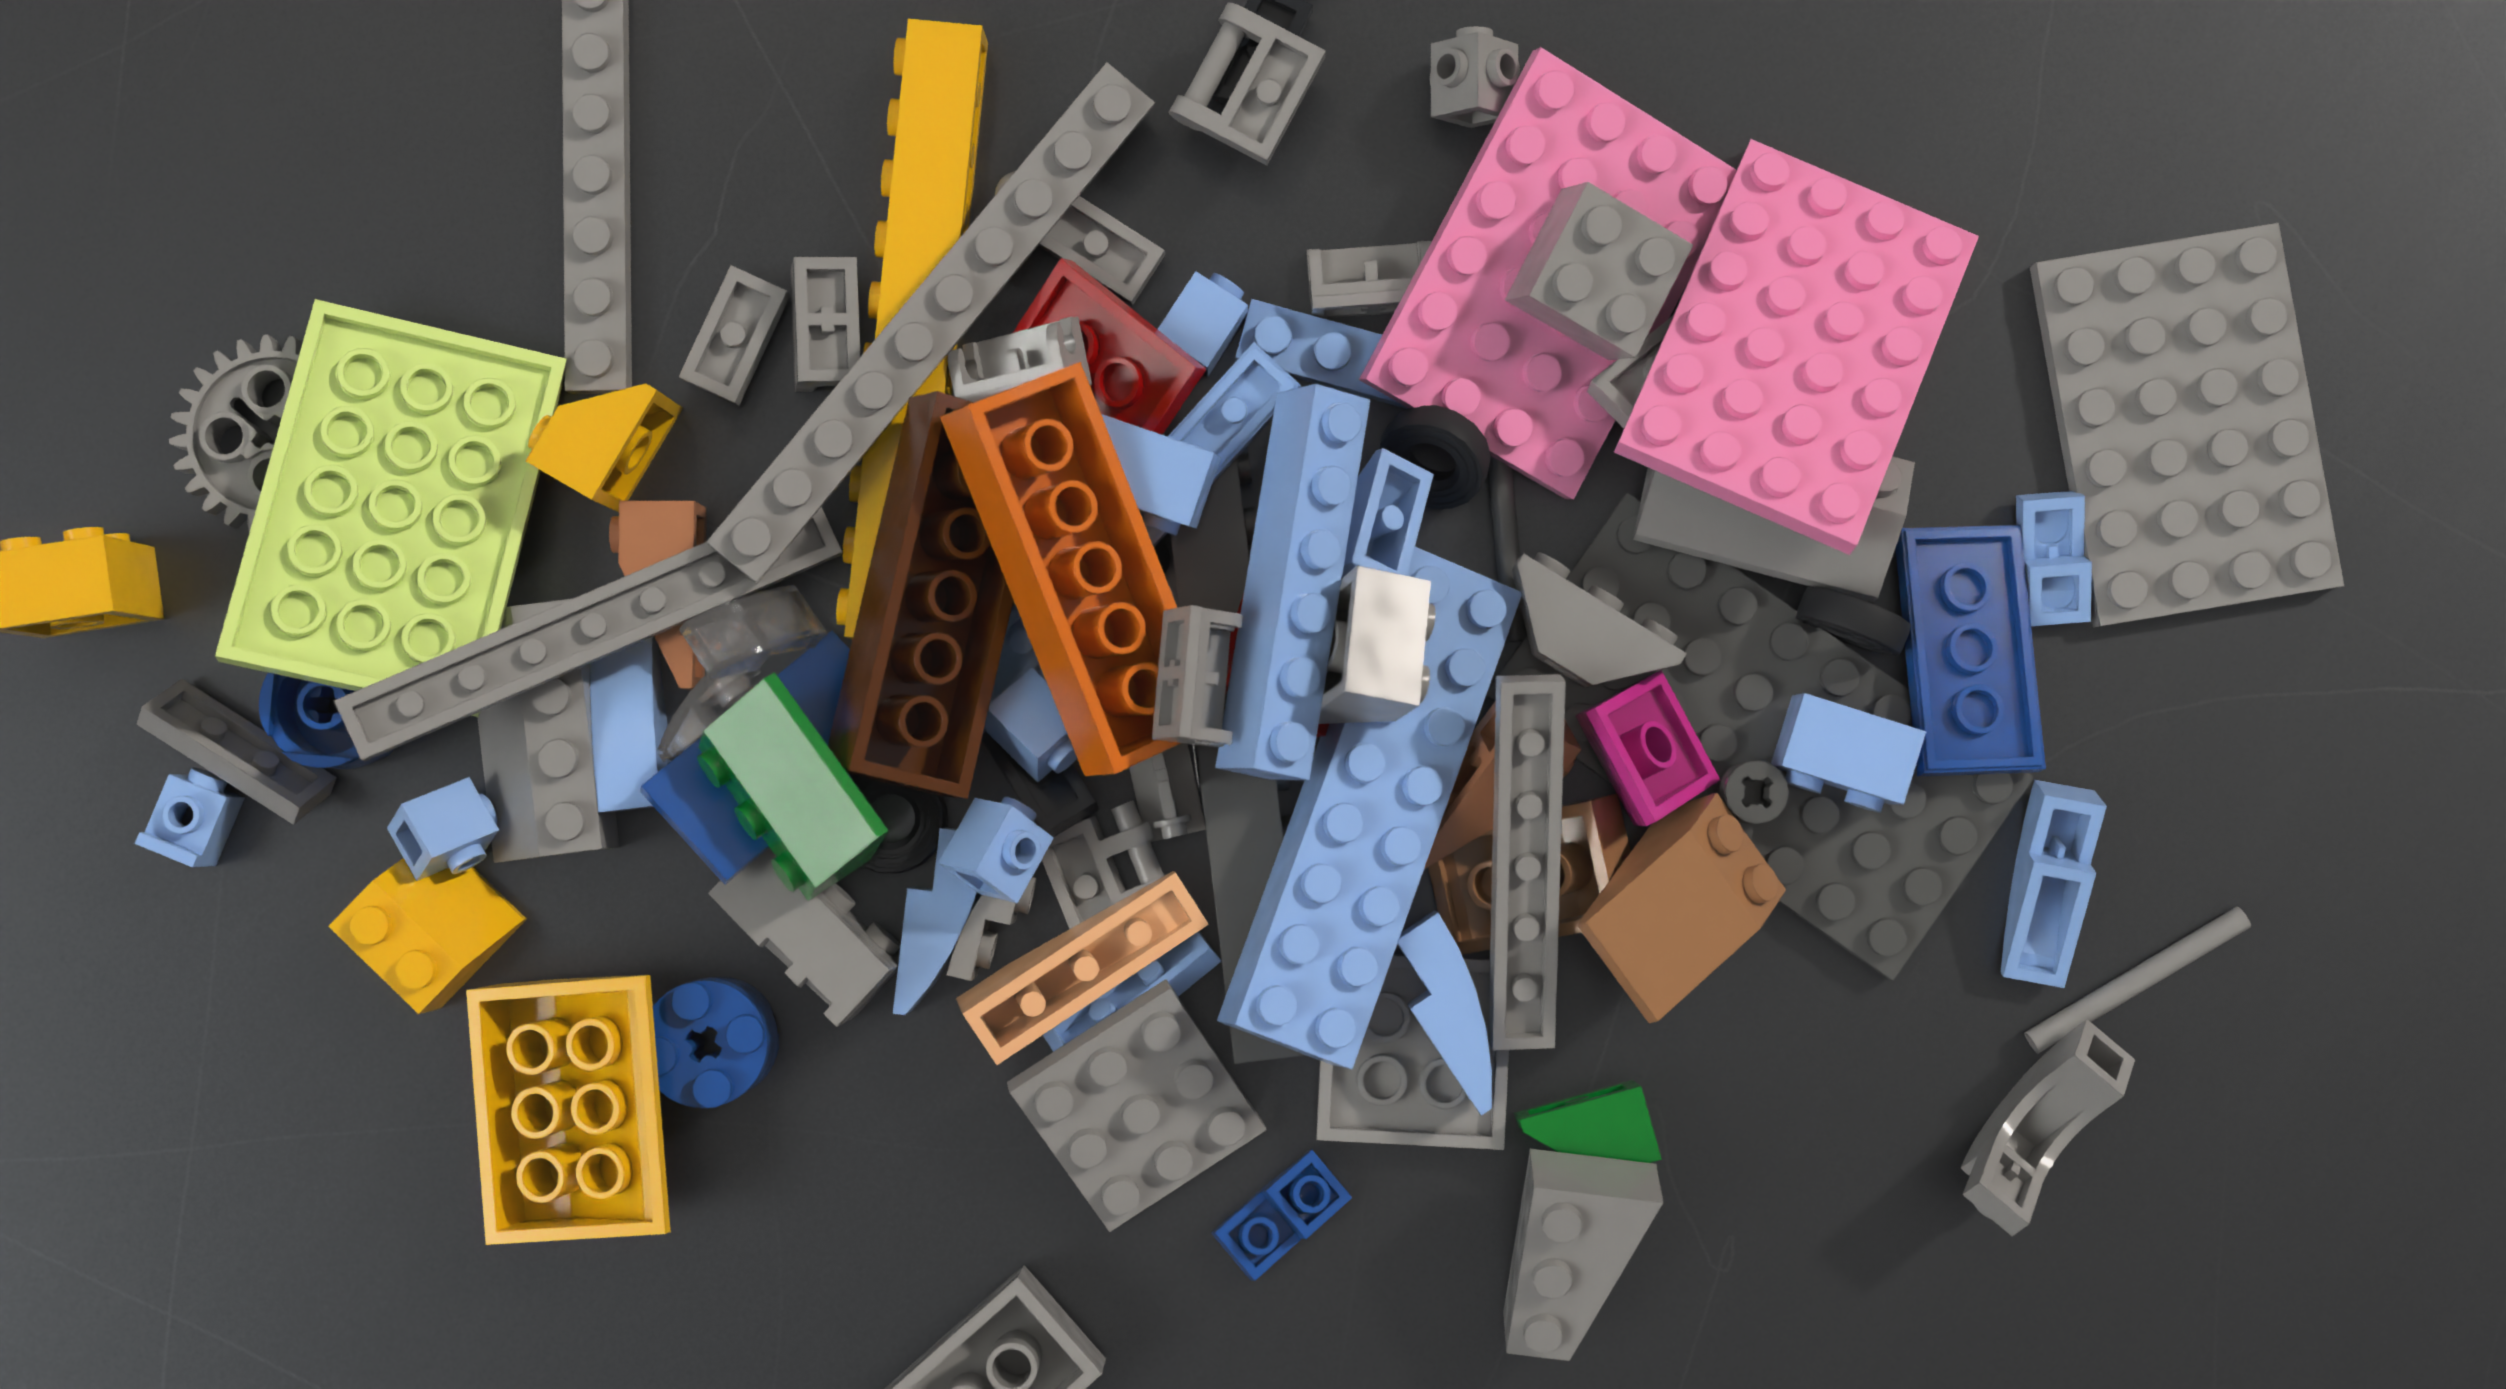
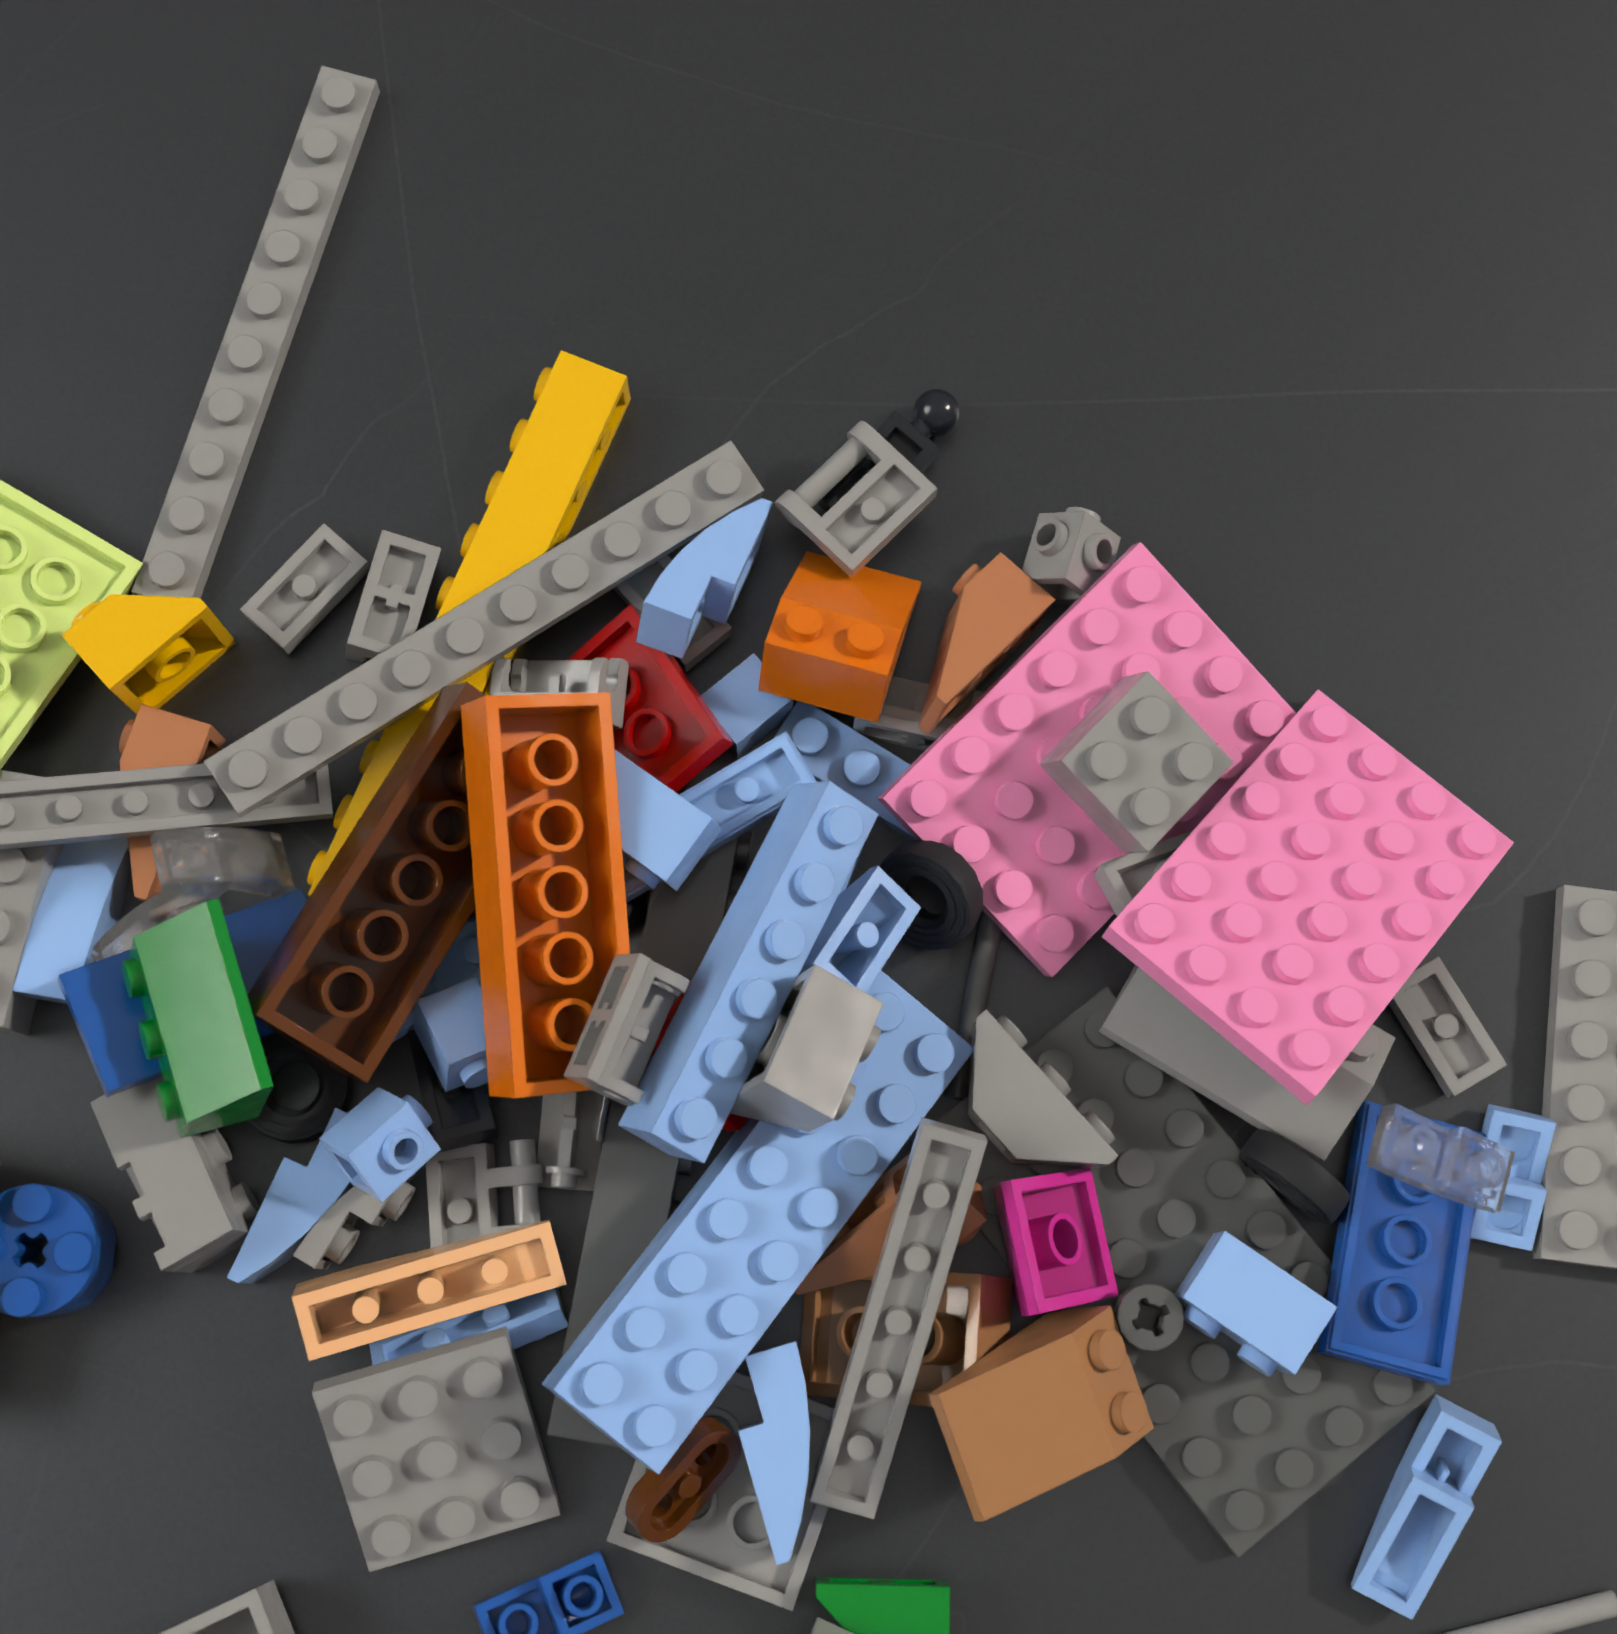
camera: 15 degrees right, 10 degrees down
none -> reddish brown plate [625,1417,741,1543]
none -> light blue slope [636,498,773,659]
none -> orange slope [758,551,922,723]
none -> nougat slope [918,552,1056,735]
none -> clear slope [1366,1103,1515,1213]
none -> light grey plate [1389,957,1507,1099]

